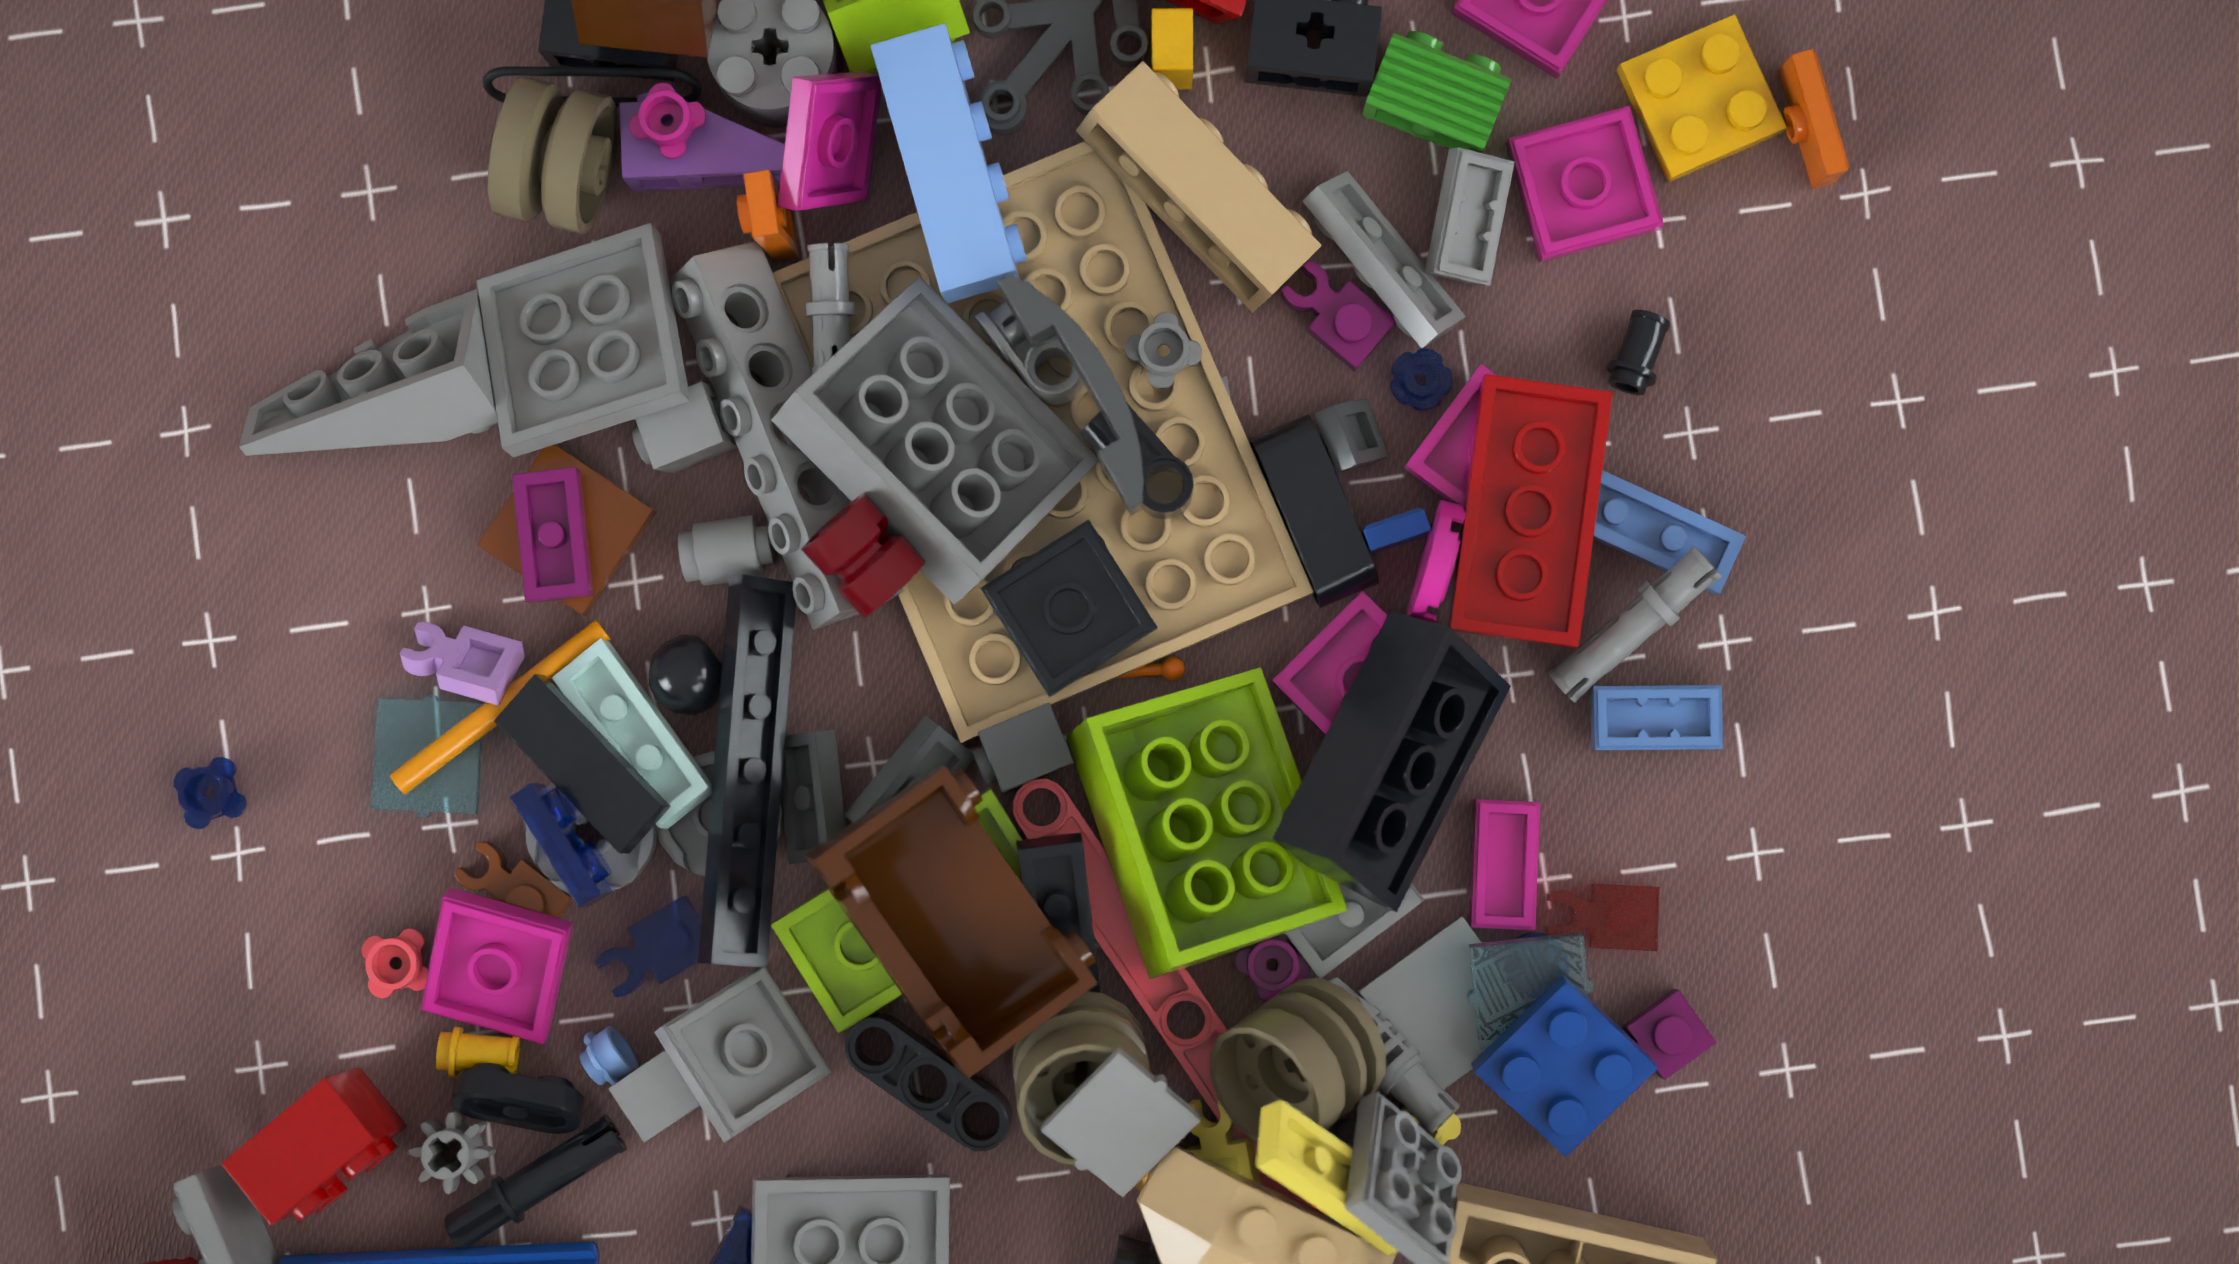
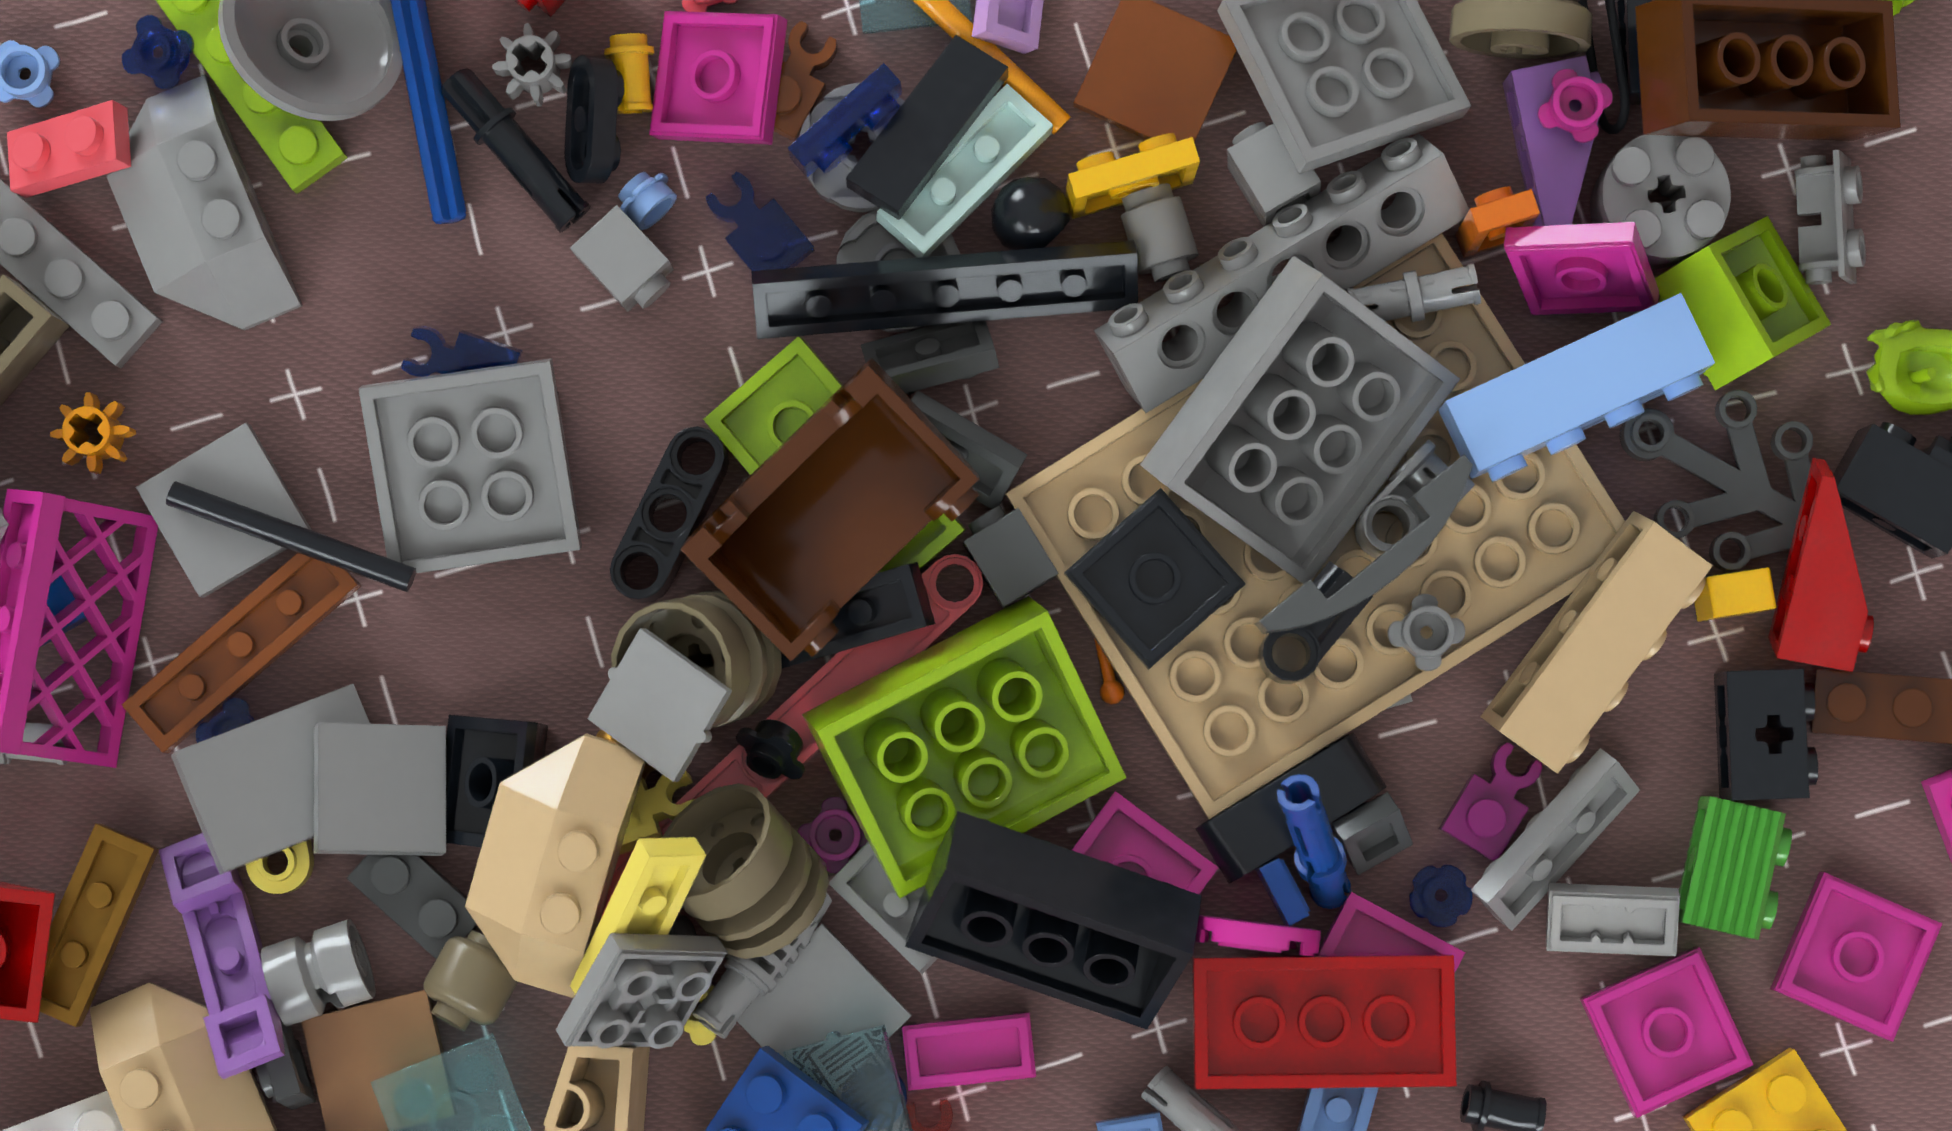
camera: 75 degrees right, 0 degrees up
magenta plate [512,467,594,604] -> none
light grey tile [654,967,832,1142] -> none
dark red wheel [801,493,926,617] -> none
none -> black plate [736,719,805,780]
none -> yellow plate [1065,133,1200,219]
none -> blue pin [1277,774,1352,909]

